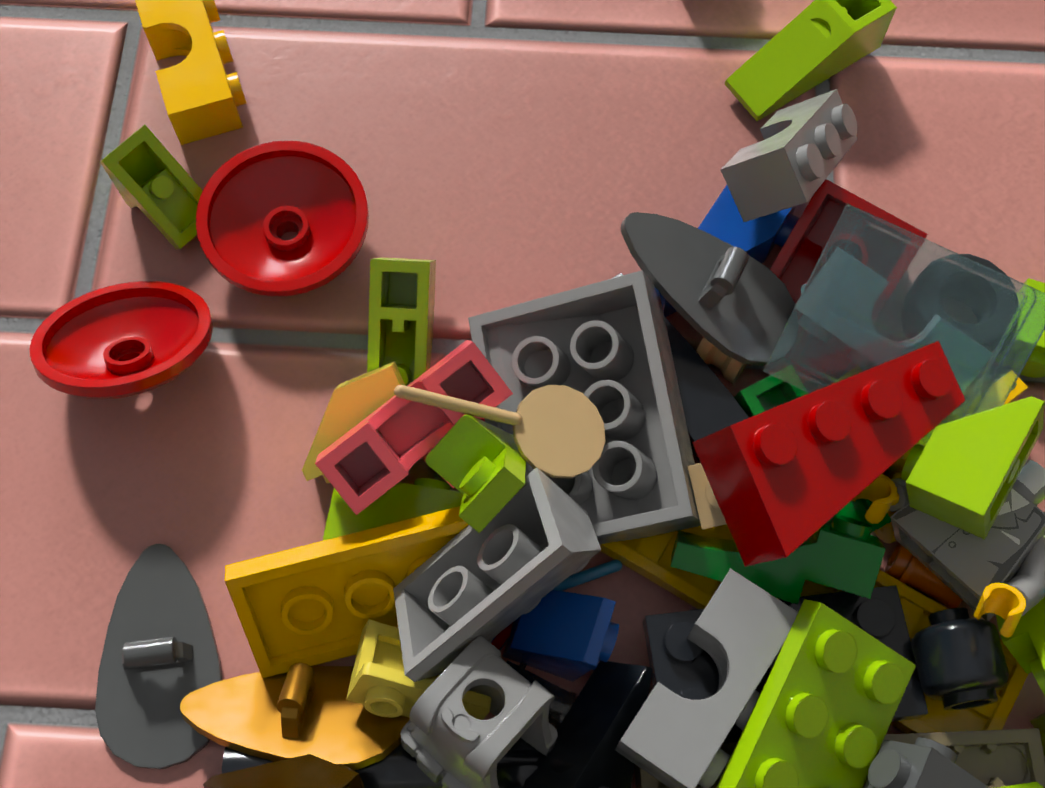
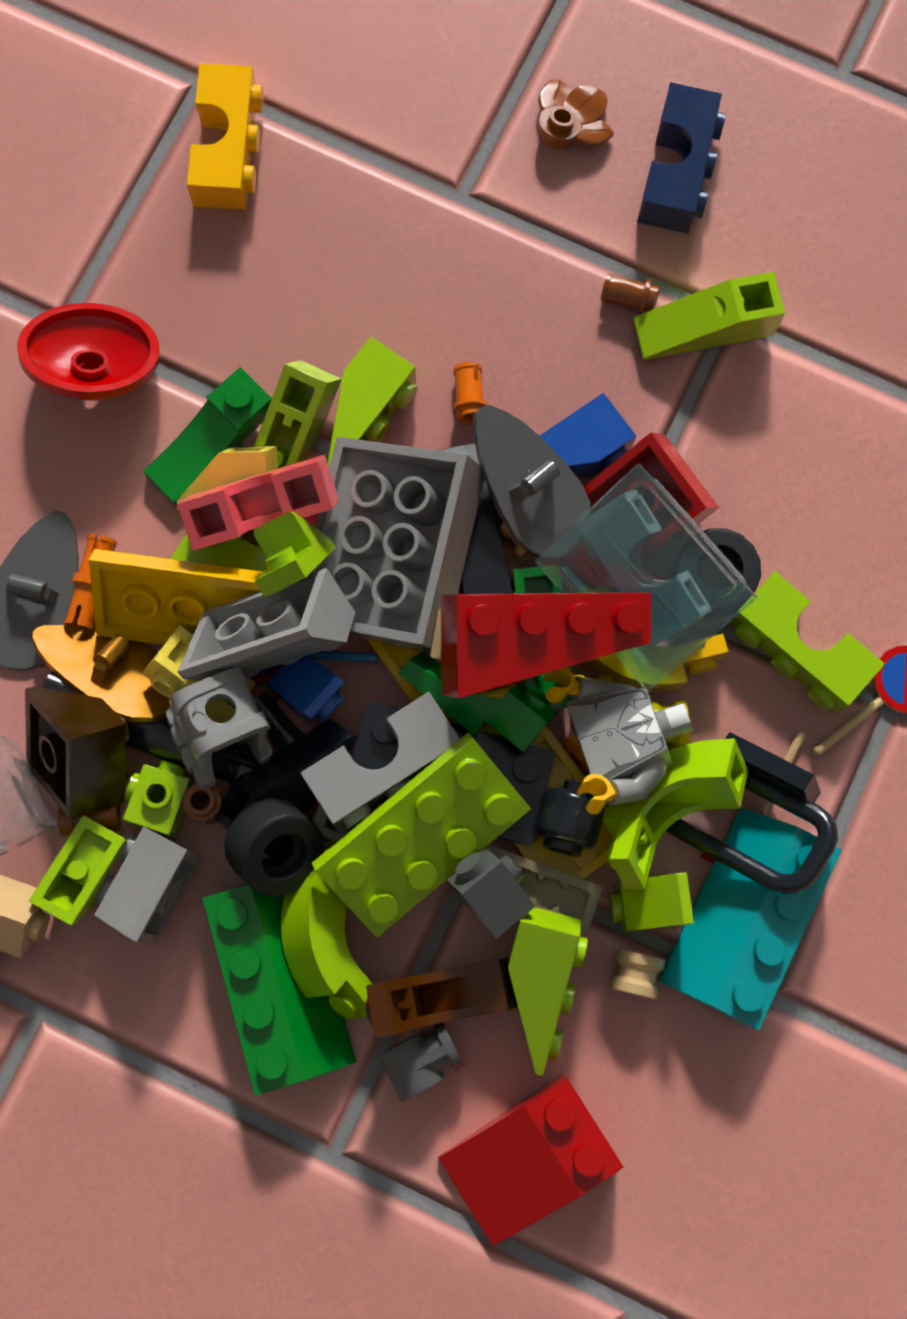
camera: 20 degrees right, 10 degrees up
lime slope [100,125,203,249] -> none
red dish [196,141,369,297] -> none
tan piece [394,385,606,479] -> none
light grey arch [720,89,858,222] -> none
lime slope [901,396,1045,540] -> none
none -> orange pin [64,534,117,631]
none -> green slope [143,367,272,508]
none -> lime slope [328,336,418,467]
none -> orange pin [452,362,488,424]
none -> dark orange pin [601,273,660,314]

